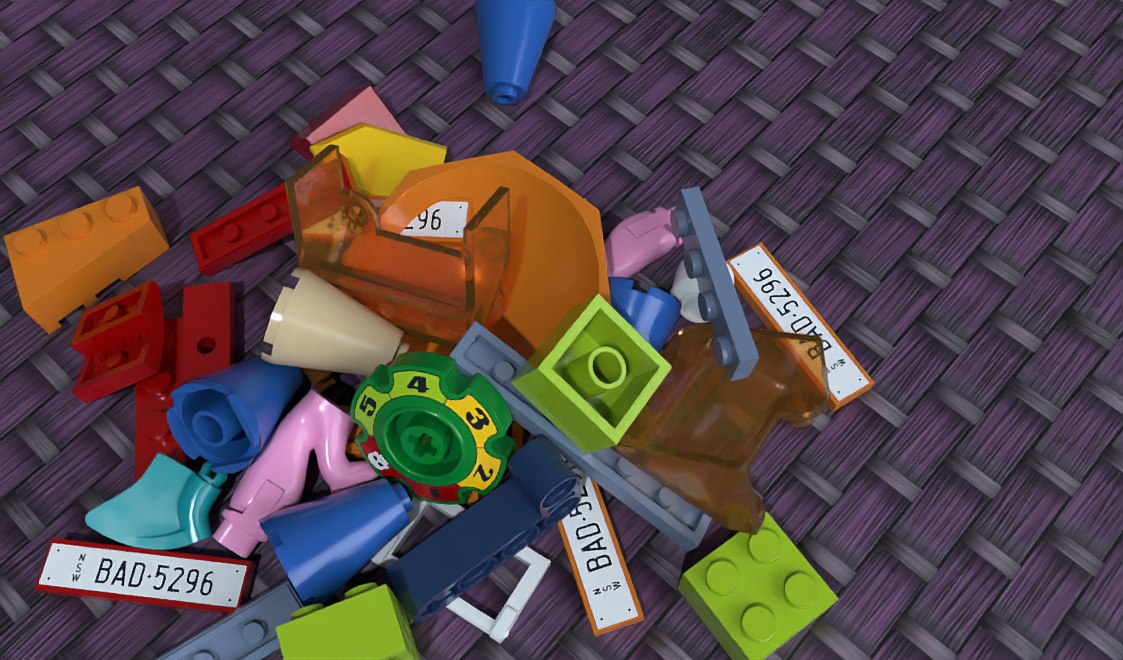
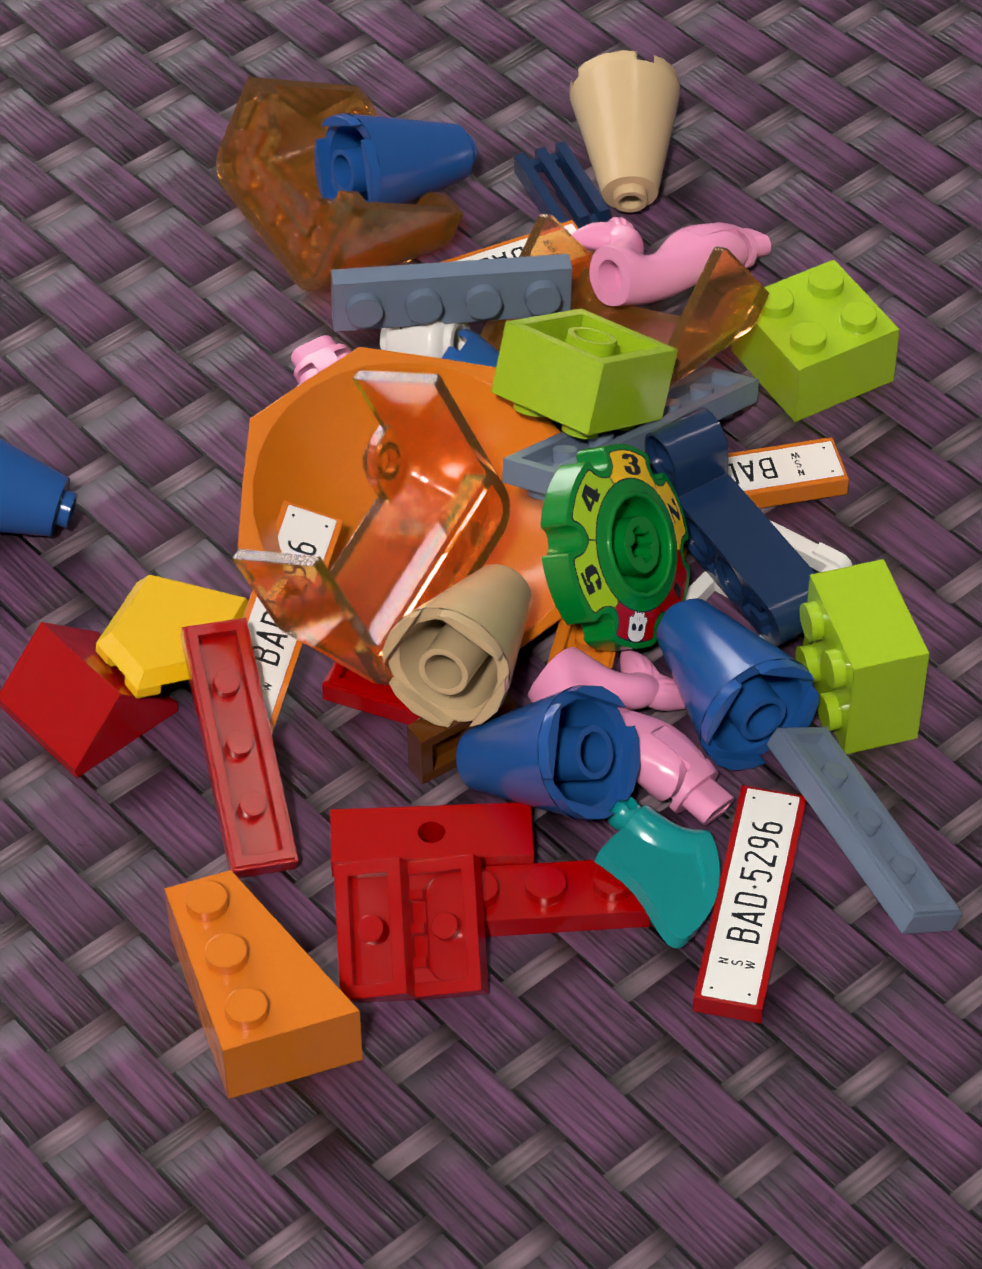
camera: 85 degrees left, 15 degrees down
none -> clear orange windscreen [216,77,464,291]
none -> blue cone [314,113,477,228]
none -> dark blue tile [514,141,610,228]
none -> tan cone [569,50,680,212]
none -> bright pink piece [570,217,771,307]

